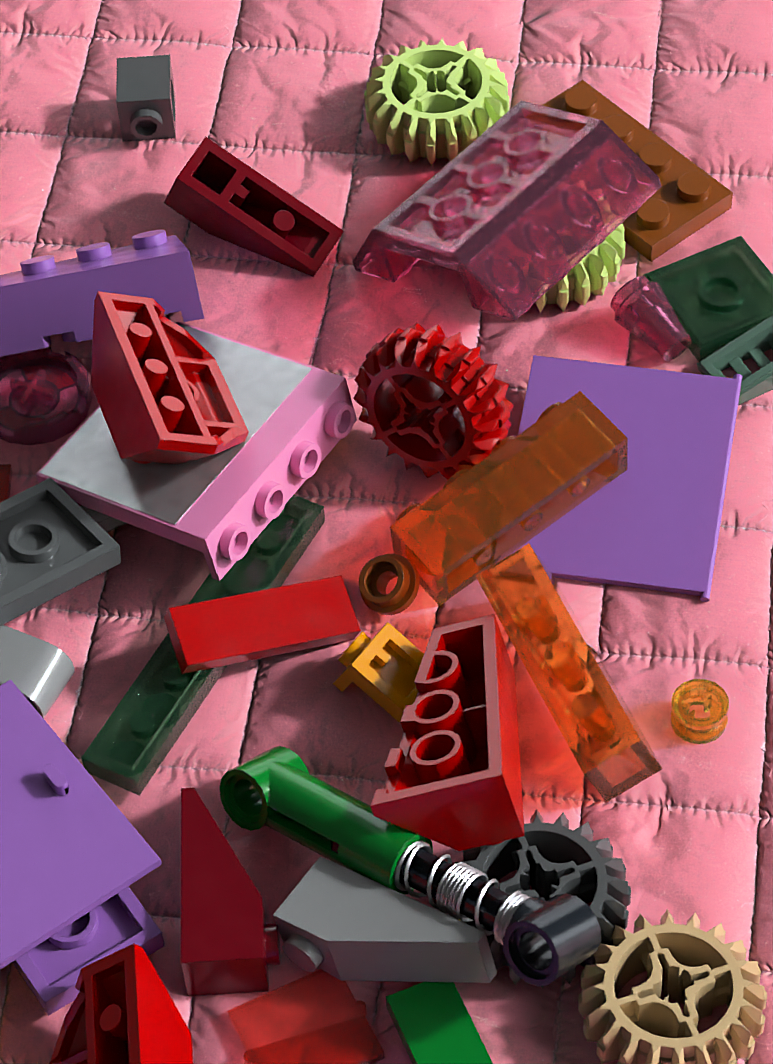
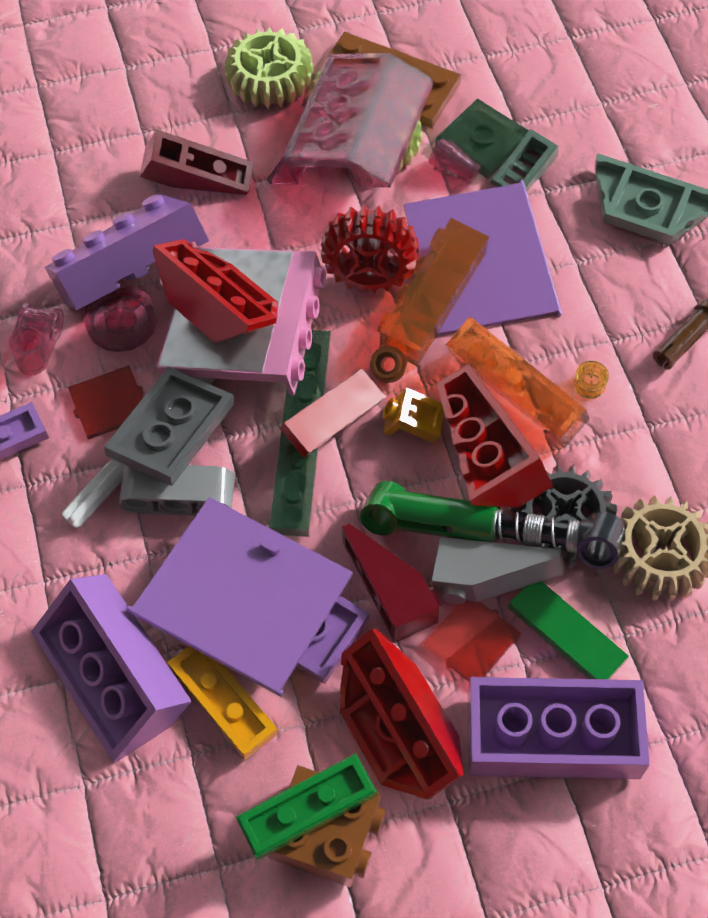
camera: 25 degrees left, 10 degrees up
dark grey brick [116,55,176,142] -> none

